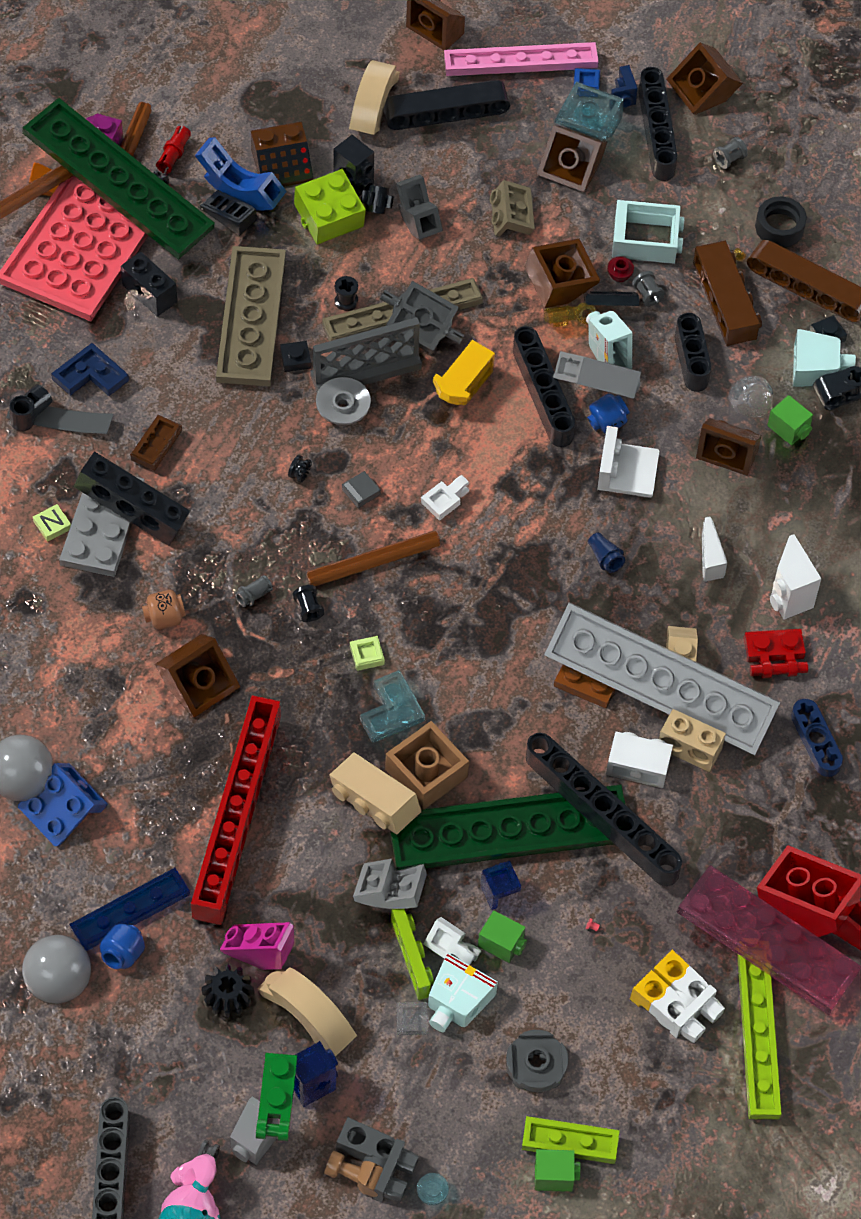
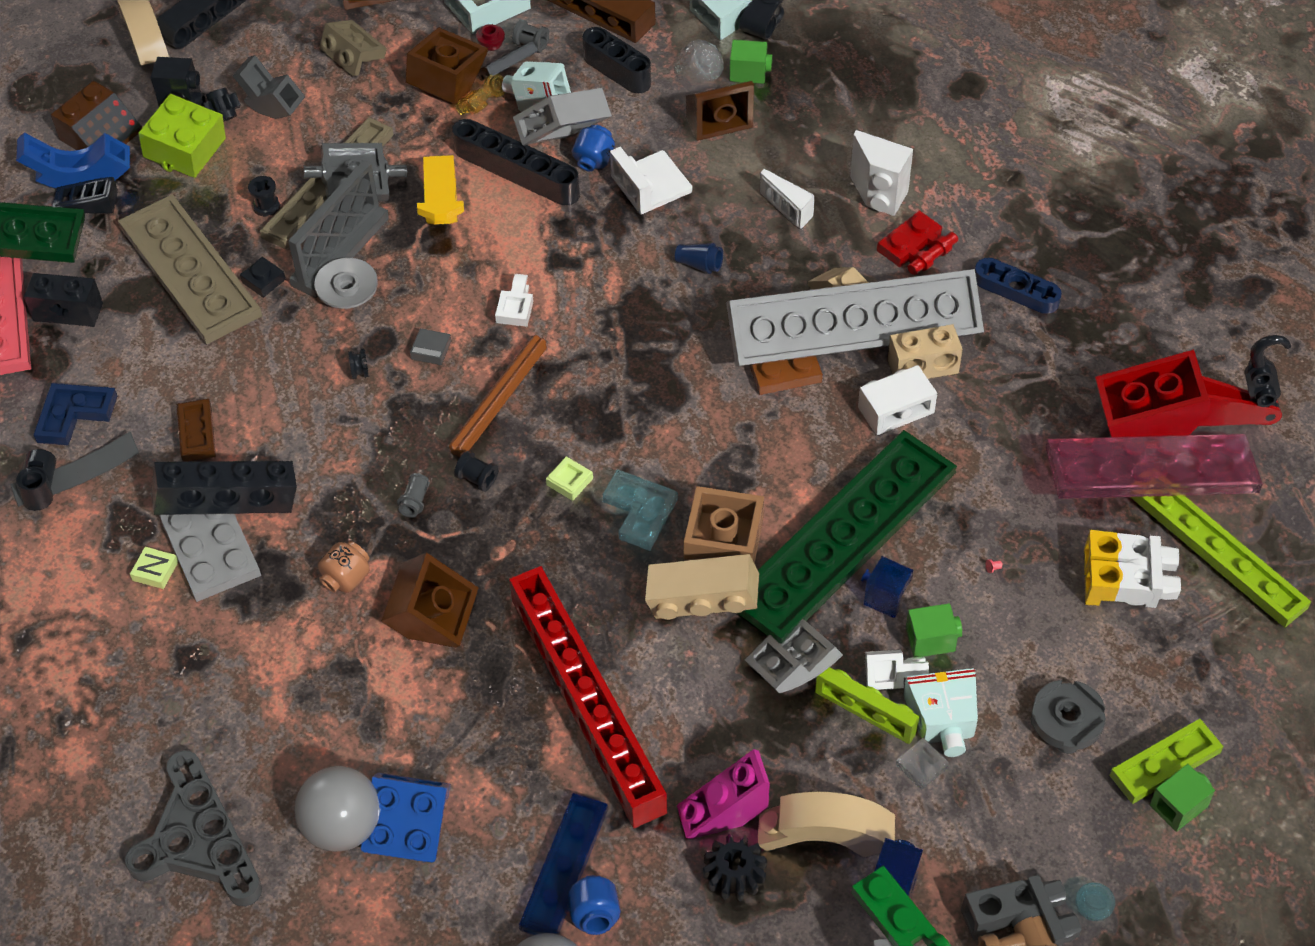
camera: 35 degrees left, 5 degrees down
black beam [525,732,682,886] -> none

